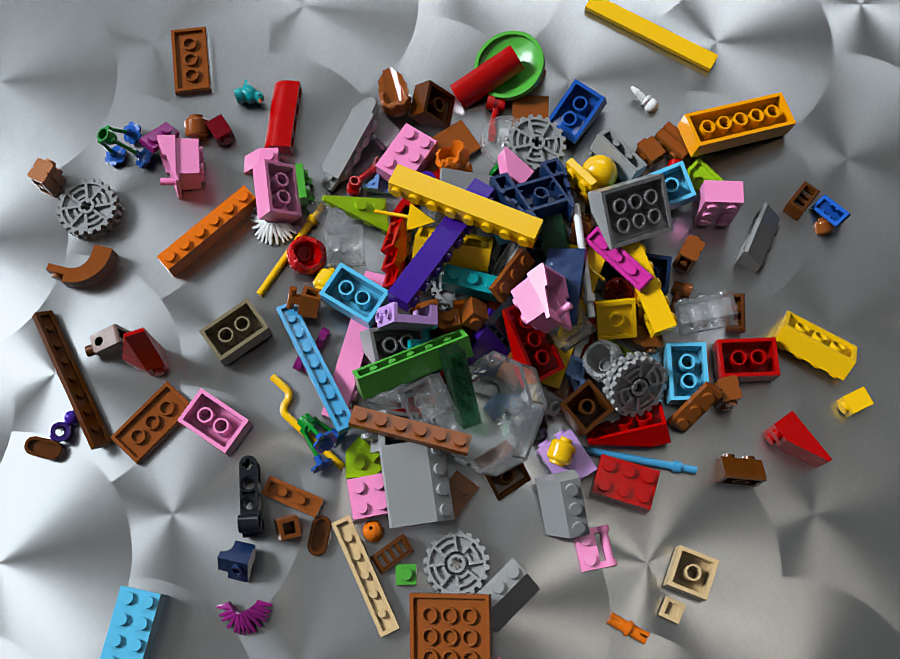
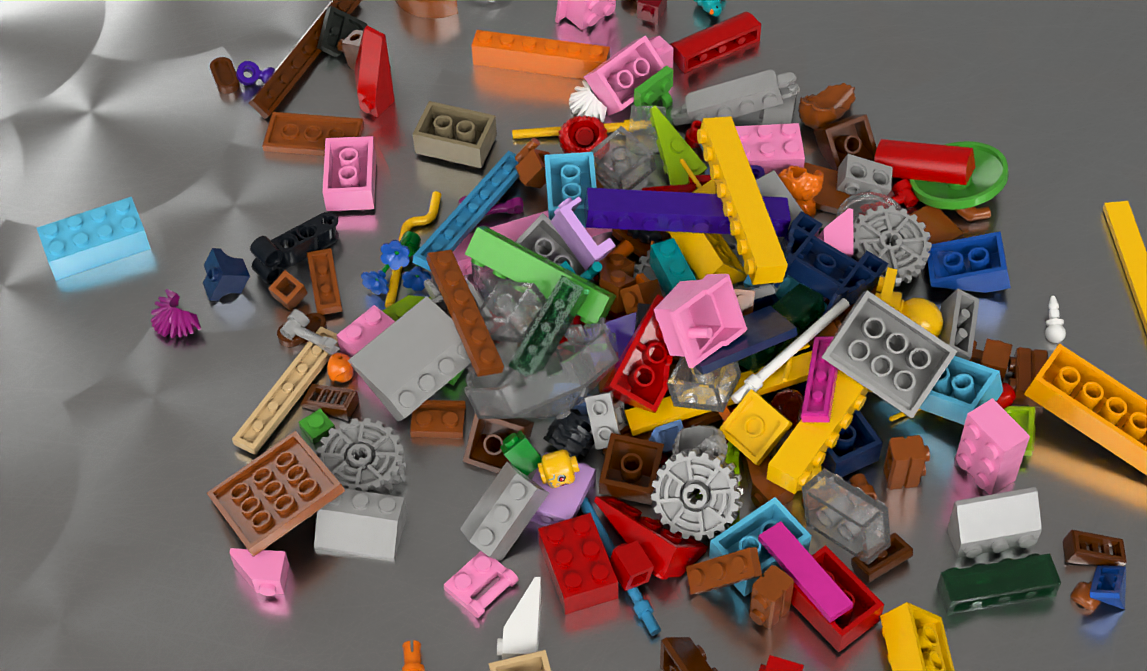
camera: 55 degrees right, 20 degrees down
none -> light grey brick [280,309,341,355]
none -> pearl dark grey wing [317,6,367,57]
none -> white slope [497,577,542,660]
none -> green brick [500,430,542,476]
none -> red brick [610,541,654,591]
none -> dark pink tile [758,521,853,623]
none -> light grey brick [836,154,893,202]
none -> clear green brick [937,553,1061,615]

